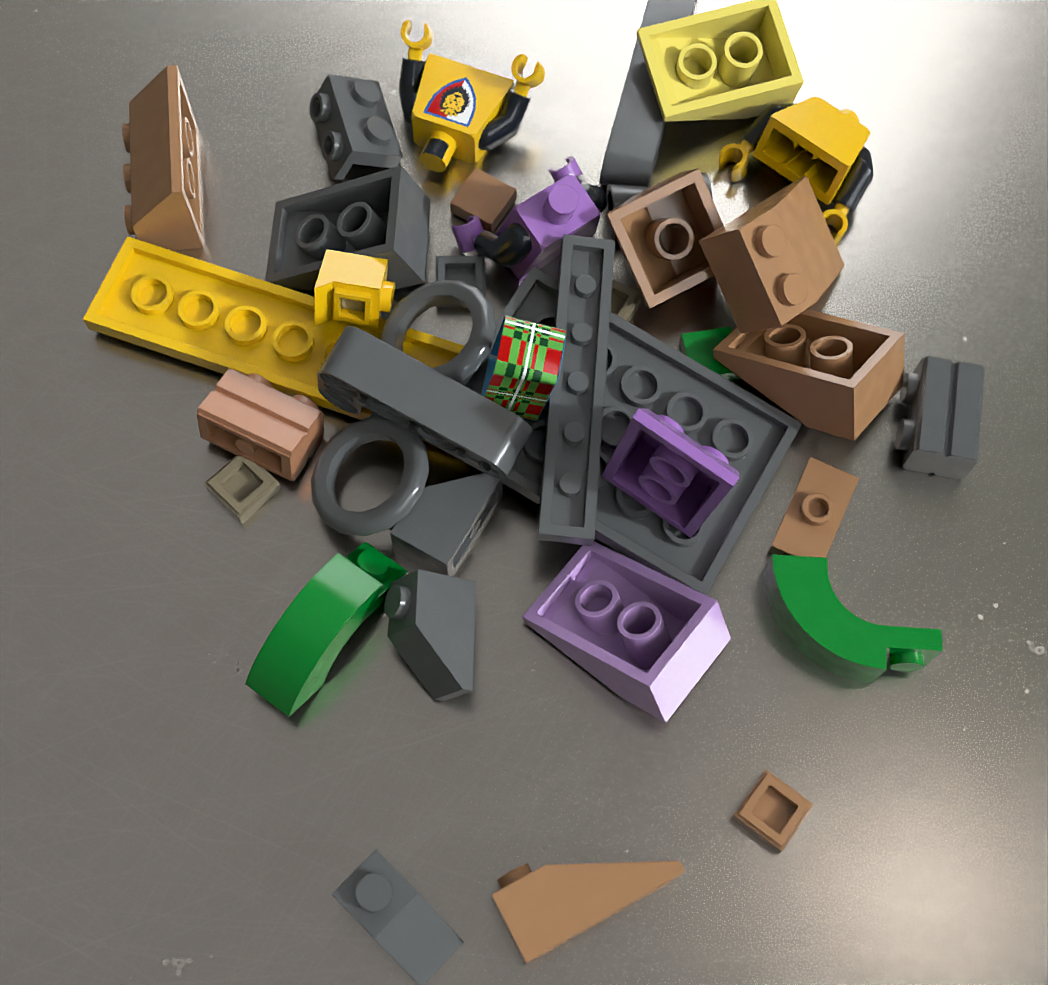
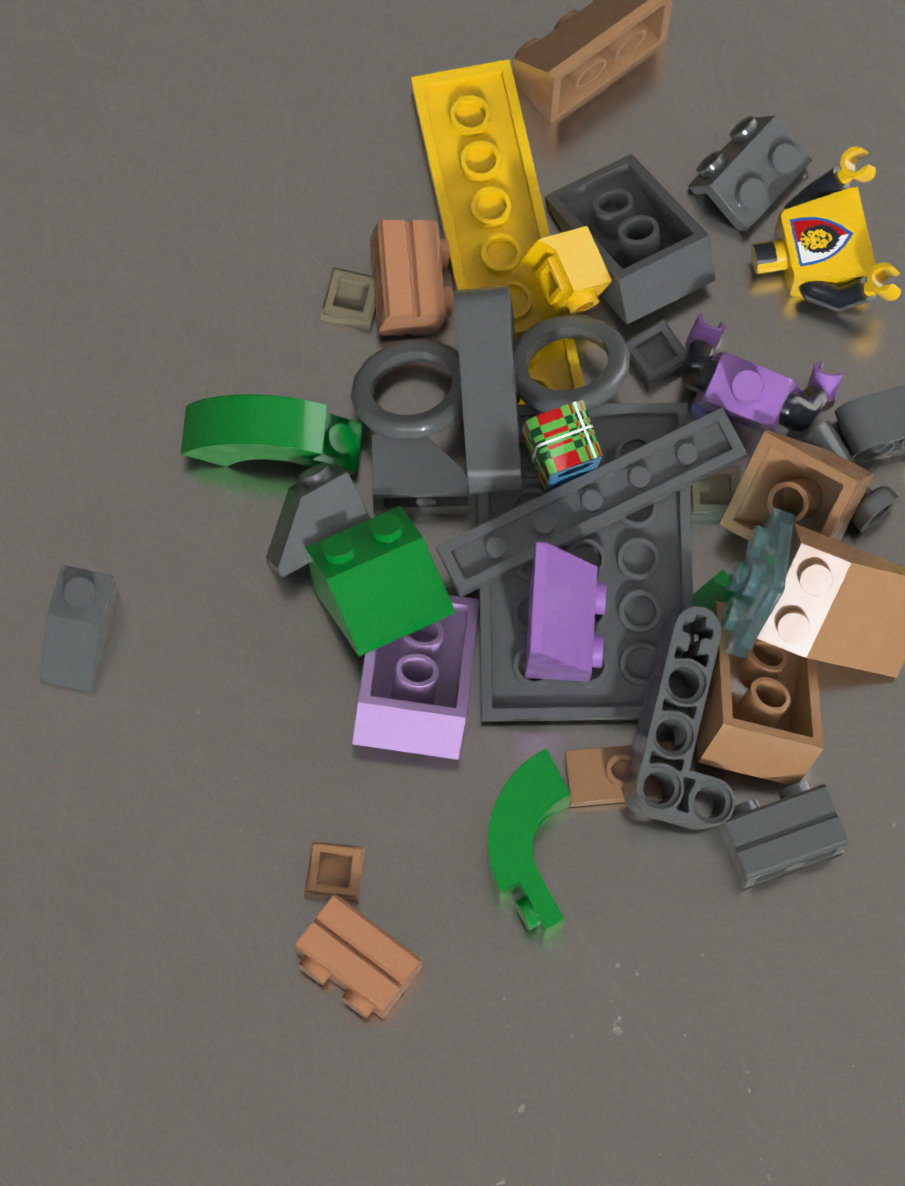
camera: 60 degrees right, 5 degrees up
medium nougat tile [450,168,517,233] -> none
medium nougat slope [491,861,686,965] -> none
none -> nougat brick [295,894,423,1019]
none -> green slope [305,506,455,657]
none -> dark grey beam [623,606,735,830]
none -> clear light blue plate [721,508,794,659]

